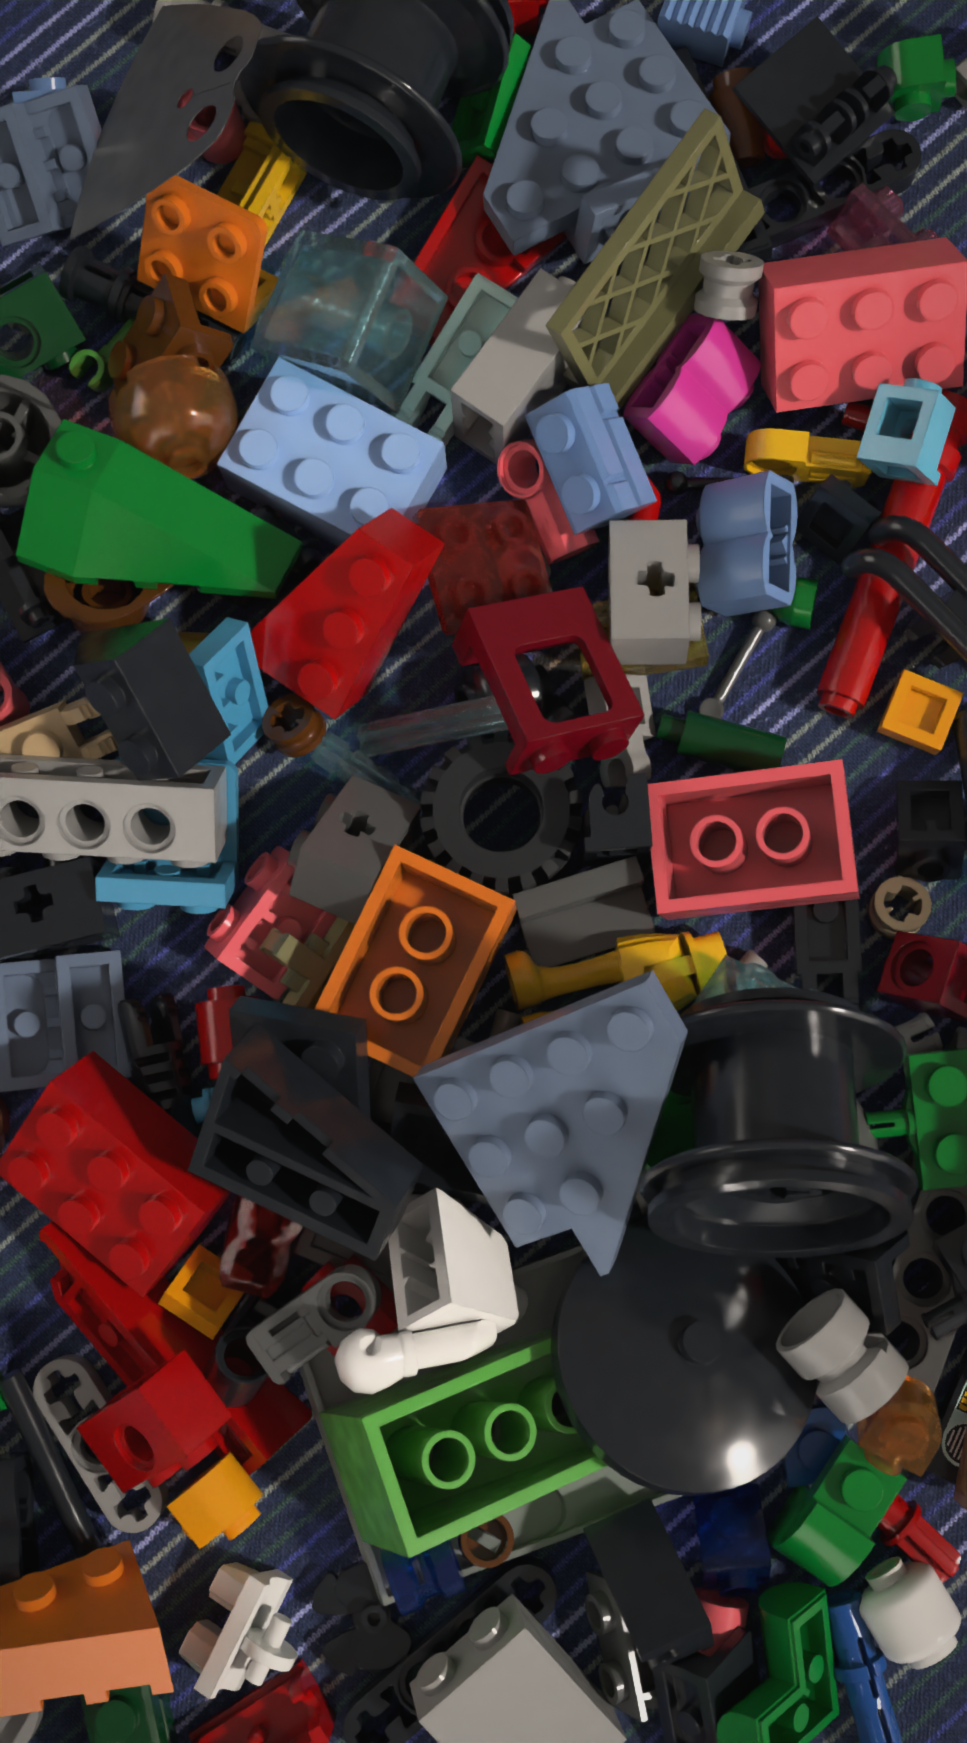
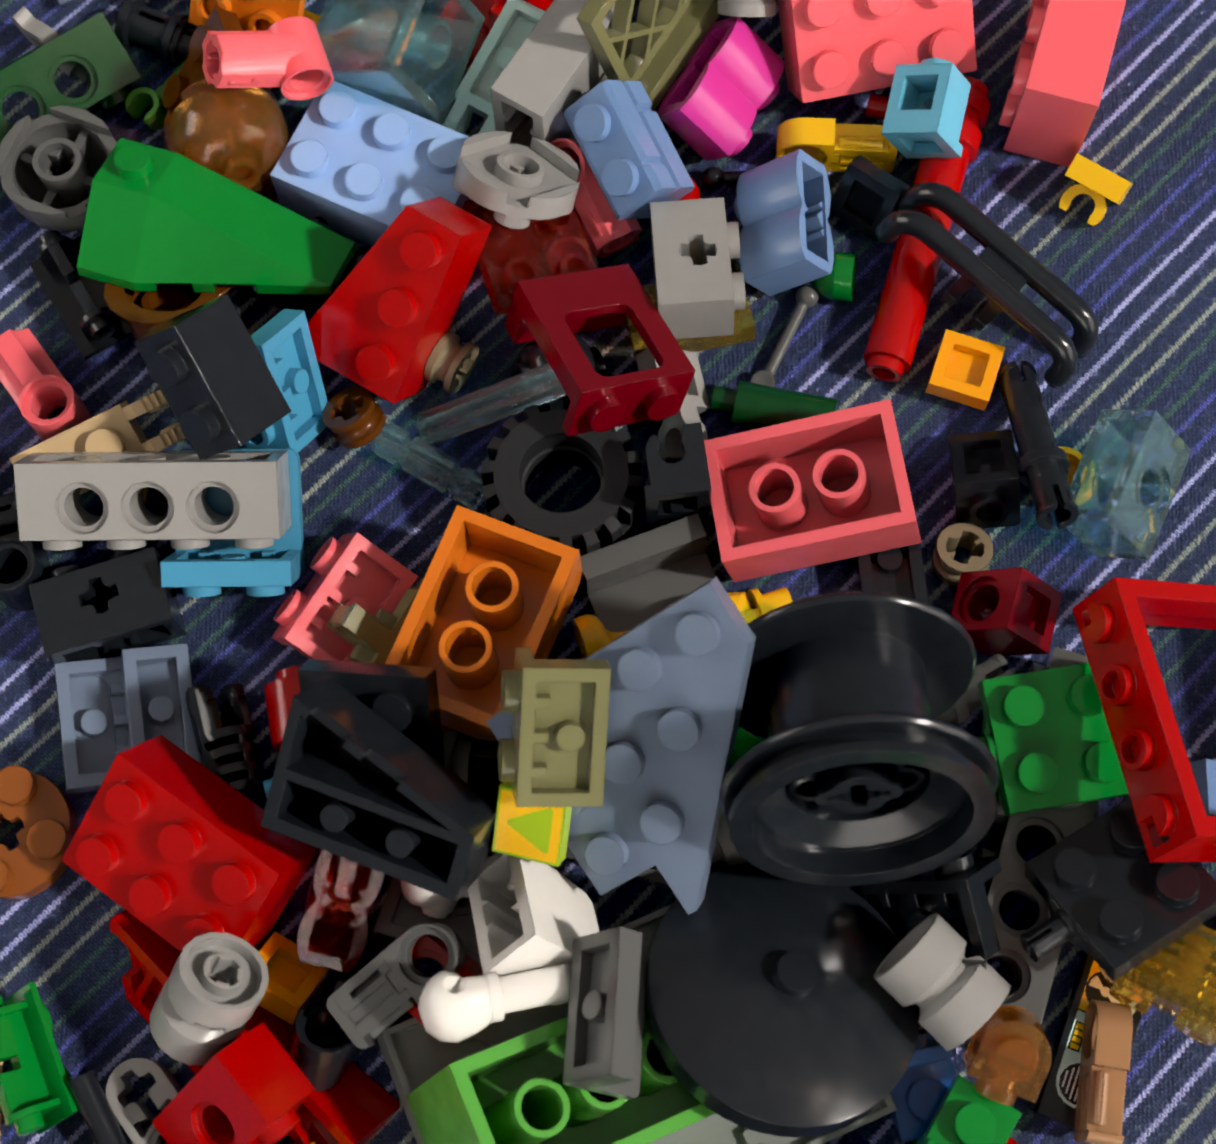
camera: 10 degrees left, 10 degrees down
dark grey brick [287,775,421,924] -> none
none -> light grey wheel [149,932,269,1066]
none -> coral piece [202,16,334,101]
none -> dark tan bush [424,331,479,394]
none -> light grey plate [452,131,580,229]
none -> tile [492,782,572,867]
none -> olive bracket [498,648,611,807]
none -> dark grey panel [563,926,647,1099]

